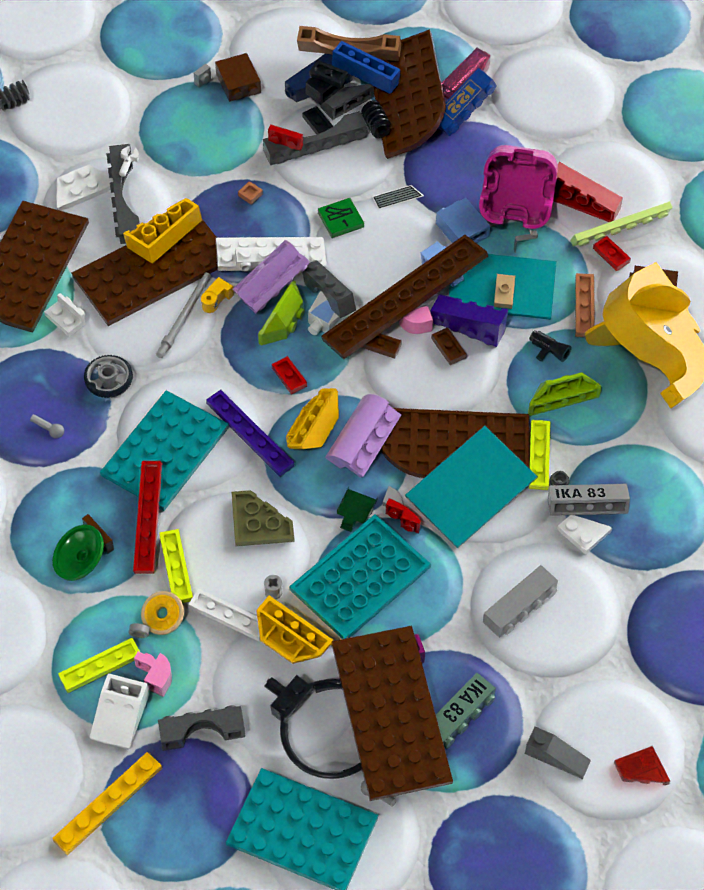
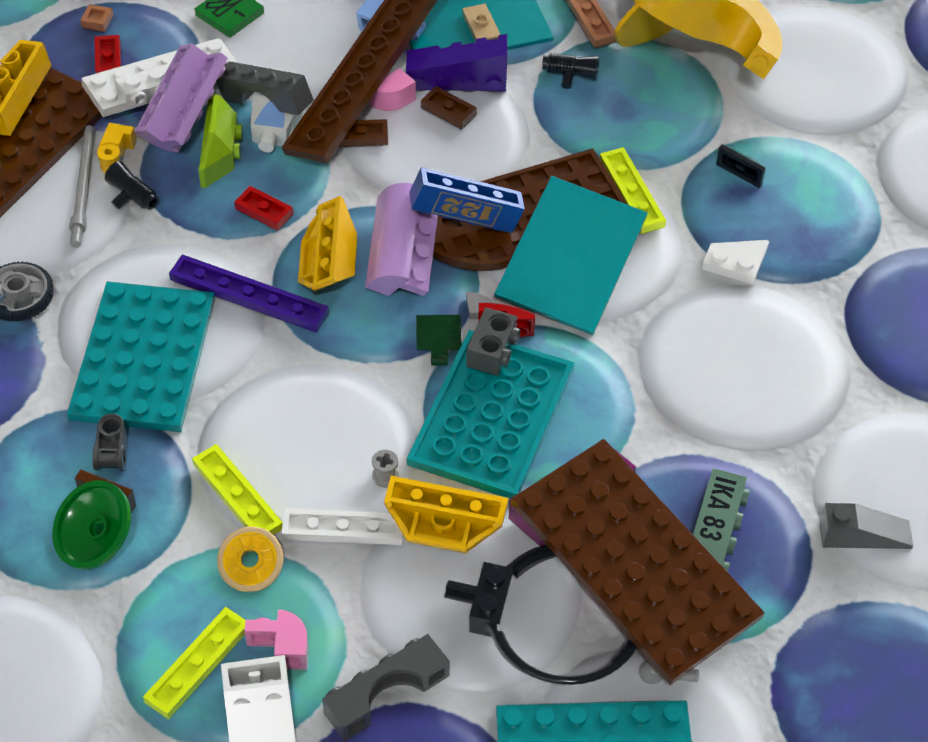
camera: 25 degrees left, 5 degrees down
light grey tile [129,623,150,638] -> none
red plate [133,461,162,574] -> none
olive plate [231,490,295,547] -> none
light grey brick [483,565,558,638] -> none
lime wedge [528,372,601,416] -> none
light grey brick [548,484,630,516] -> none
dark grey plate [550,471,569,486] -> none
none -> dark grey piece [92,414,128,470]
none -> red plate [94,35,121,74]
none -> black piece [104,161,159,210]
none -> blue brick [409,167,525,233]
none -> dark grey brick [466,307,520,376]
none -> black slope [716,144,766,189]

